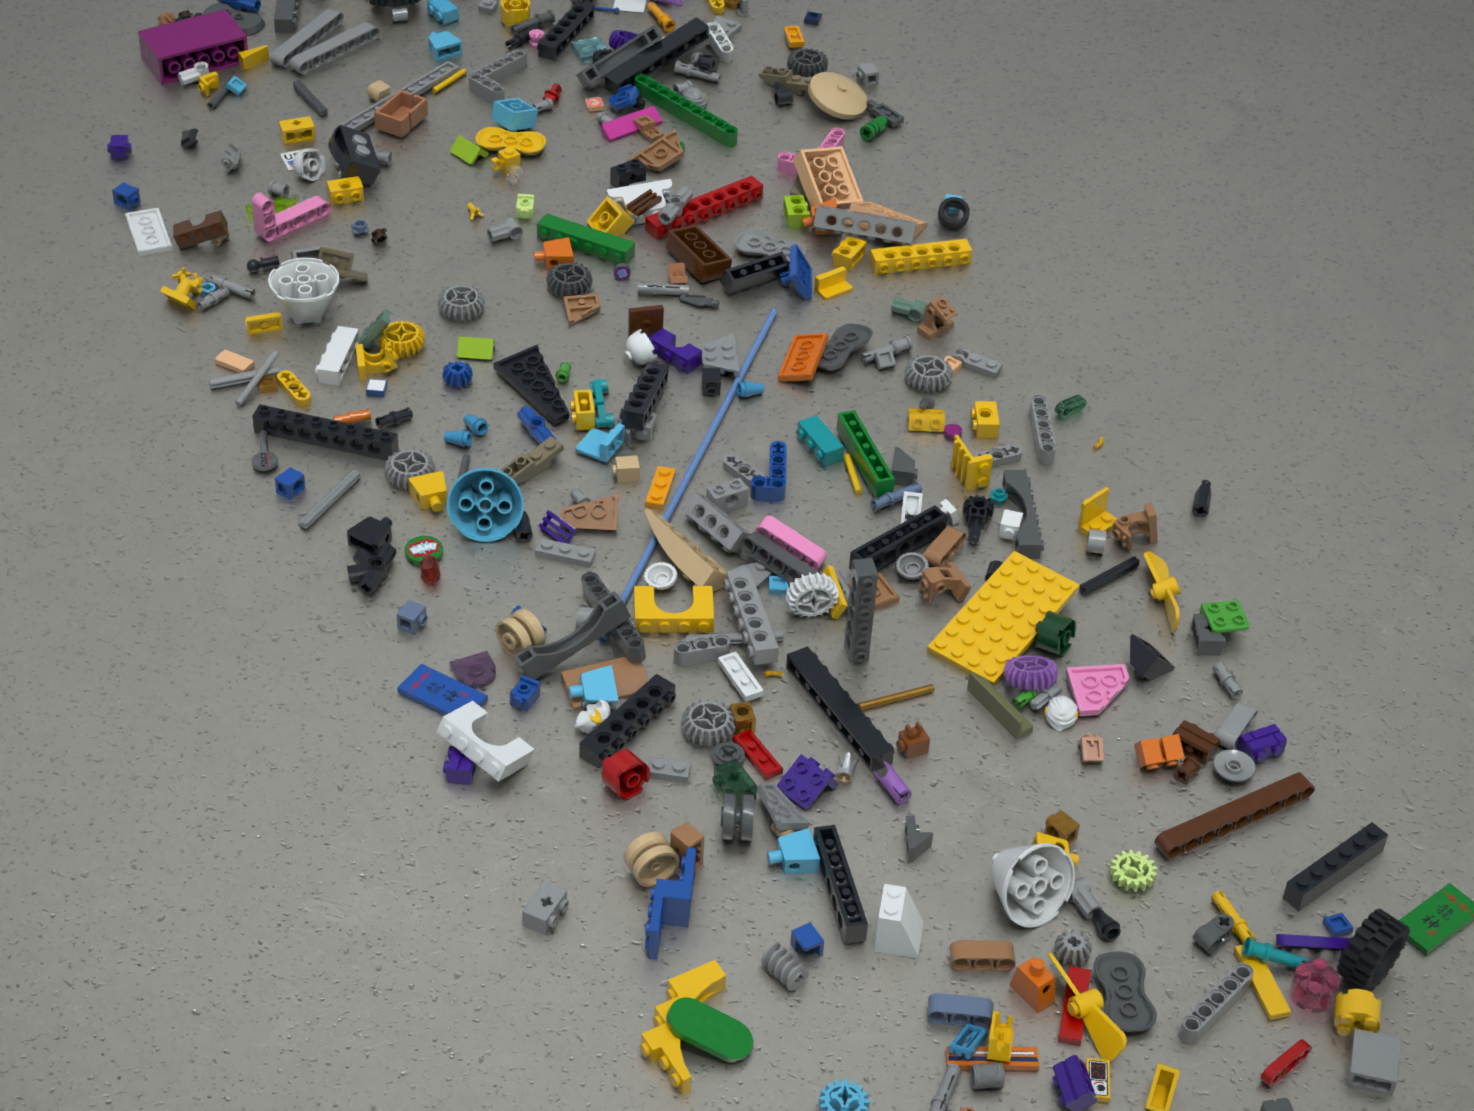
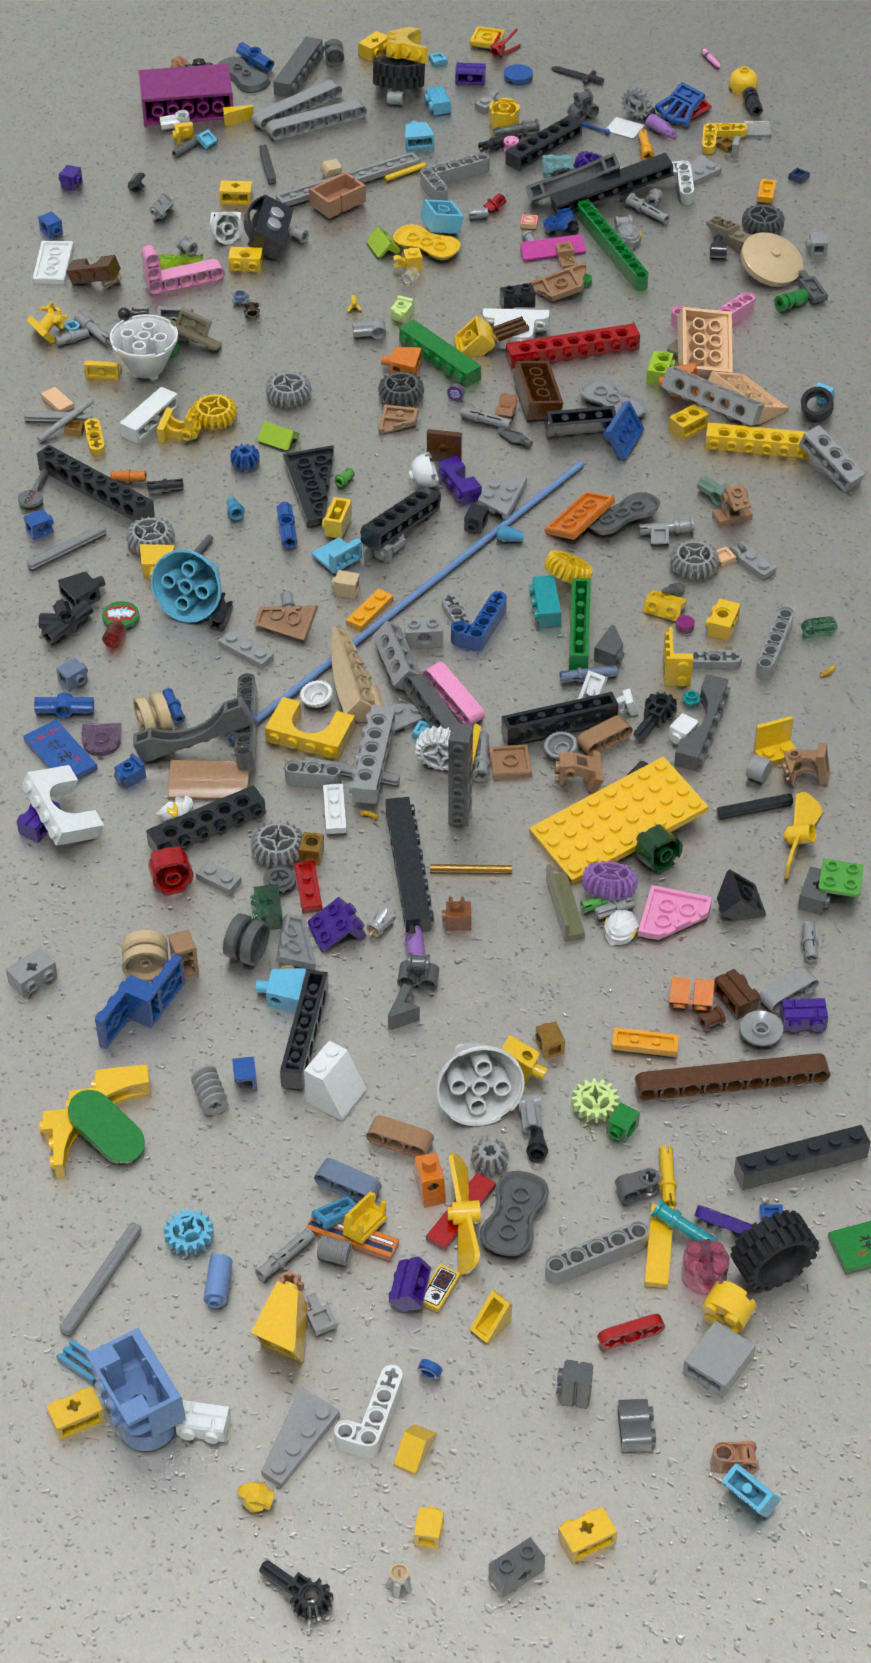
camera: 25 degrees right, 5 degrees up
sand green wing [355,309,392,350] -> none
tile [366,379,387,396] -> none
dark azure cone [444,430,473,448] -> none
dark tan slope [500,436,564,484] -> none
dark purple tile [538,510,577,544] -> none
medium azure torso [569,665,619,709] -> none
teal plate [589,379,615,428] -> none
light grey piece [658,186,693,225] -> none
black piece [697,54,720,73] -> none
yellow panel [814,266,853,300] -> none
yellow bar [843,453,863,495] -> none
nougat bracket [1078,734,1104,763] -> none
none -> blue piece [34,692,94,718]
none -> dark grey piece [397,952,440,991]
none -> yellow gear [544,550,593,584]
none -> green brick [606,1103,640,1143]
none -> light orange plate [612,1027,679,1057]
none -> light grey brick [799,425,865,493]

